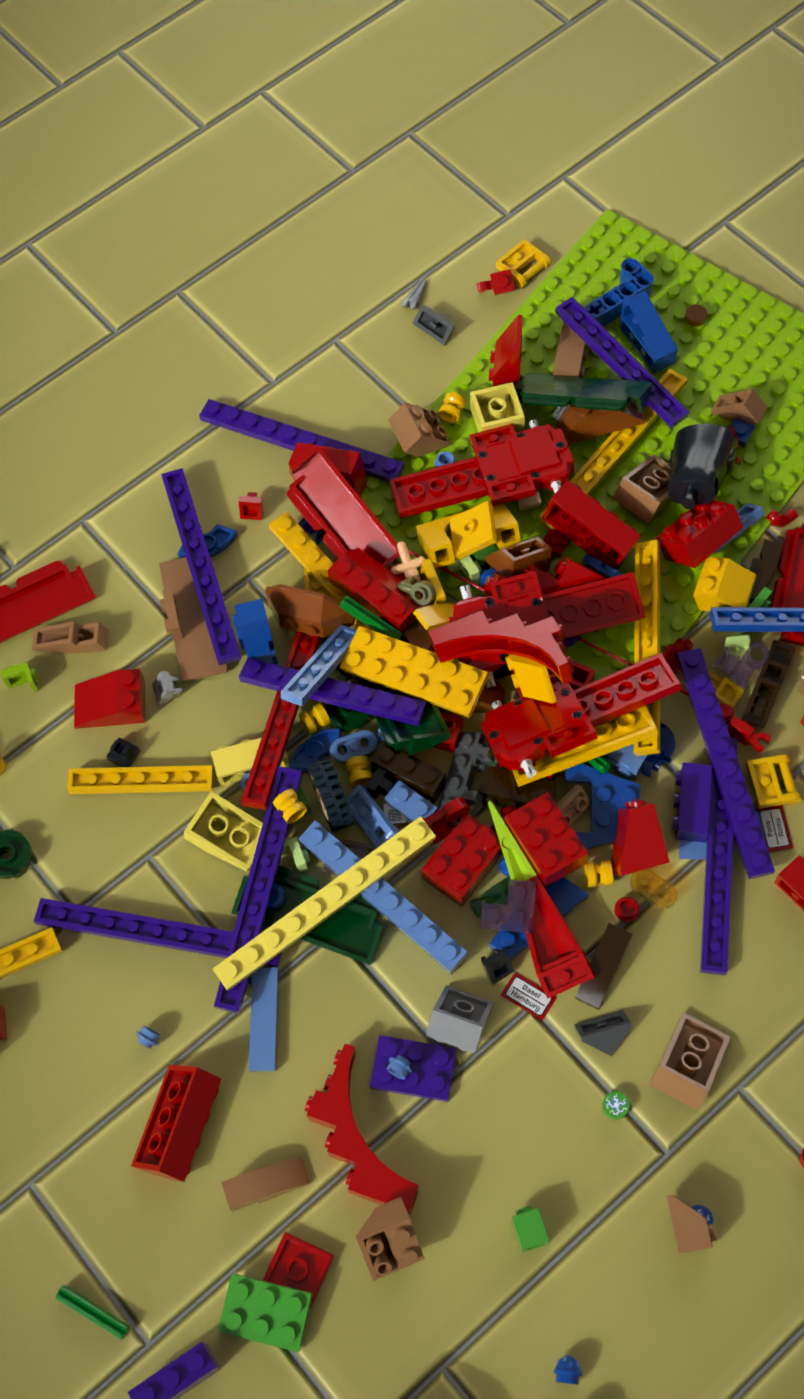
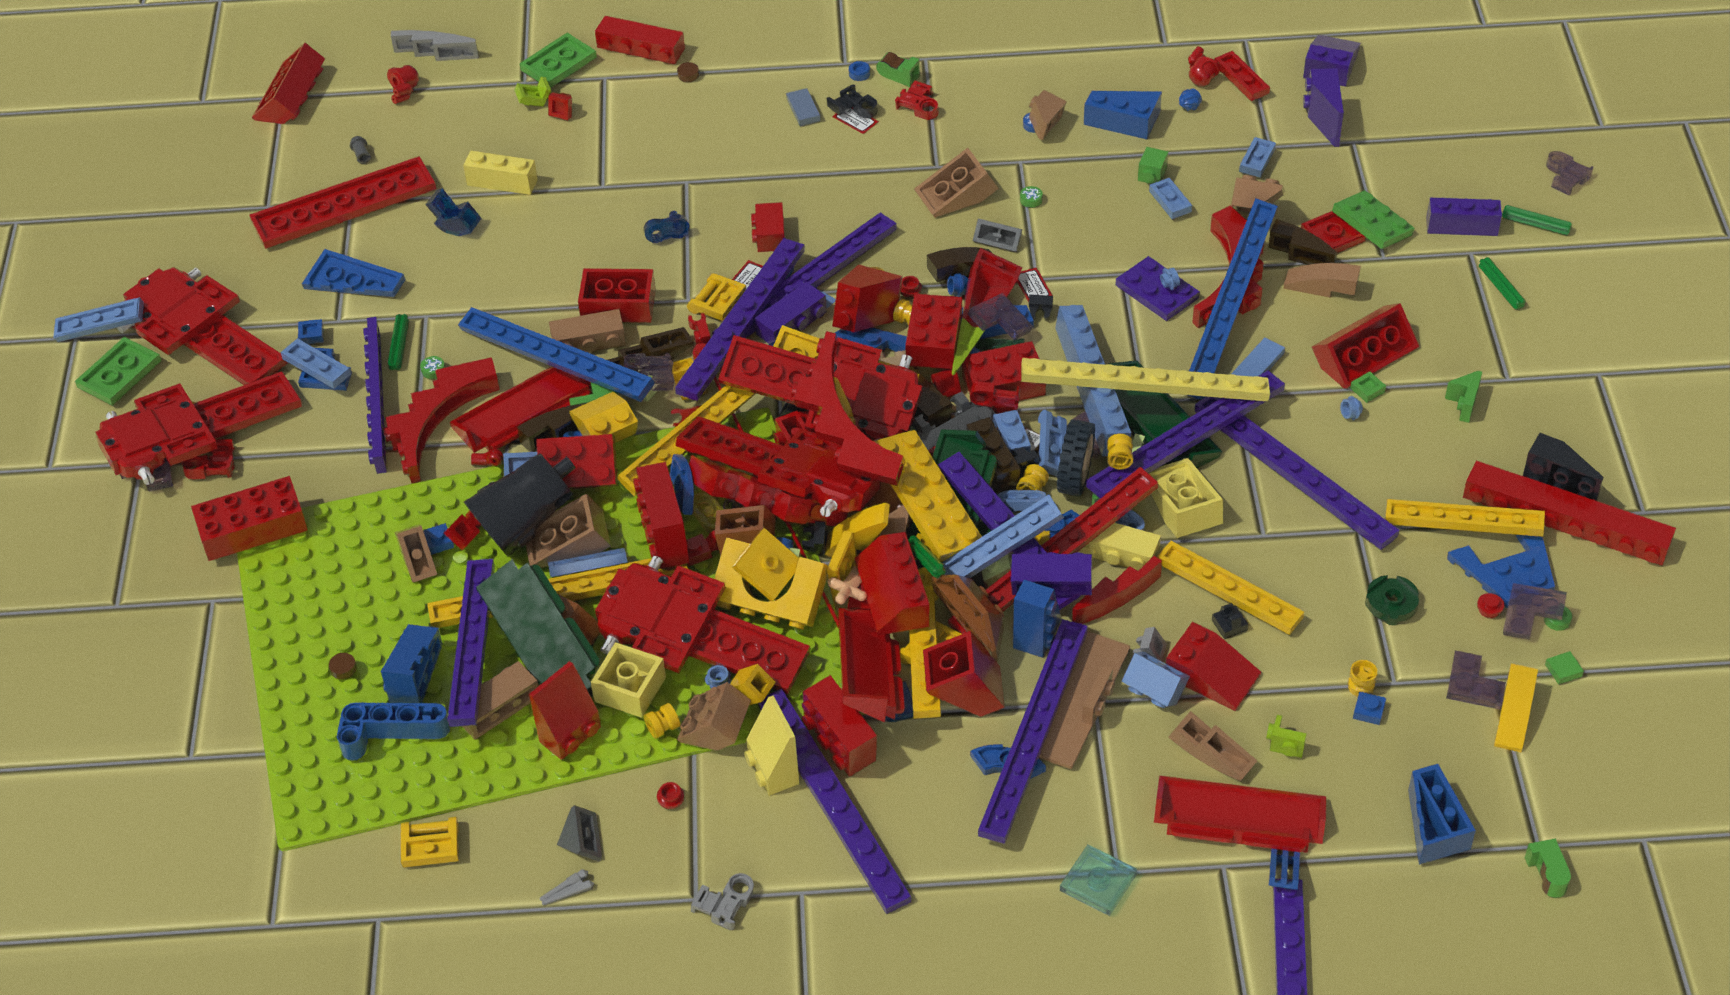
camera: 145 degrees left, 15 degrees down
red tile [238,492,264,520] -> none
olive plate [398,576,436,605] -> none
light grey slope [426,986,494,1053] -> none
red plate [477,269,515,296] -> none
none -> medium blue plate [548,548,627,577]
none -> red plate [657,782,684,809]
none -> light grey piece [691,873,754,930]
none -> yellow brick [730,664,775,706]
none -> light yellow slope [744,696,799,796]
none -> red slope [923,631,1005,717]
none -> blue plate [947,274,968,297]
none -> dark purple brick [1011,552,1092,595]
none -> clear light blue plate [1060,844,1137,916]
none -> red slope [1072,556,1162,624]
none -> blue wedge [1084,91,1162,139]
none -> medium blue brick [1121,652,1190,708]
none -> medium blue plate [1149,178,1192,219]
none -> blue plate [1188,198,1278,400]
none -> medium blue plate [1239,137,1276,178]
none -> dark brown slope [1268,219,1337,265]
none -> bright green tile [1350,371,1386,403]
none -> bright green slope [1445,371,1482,423]

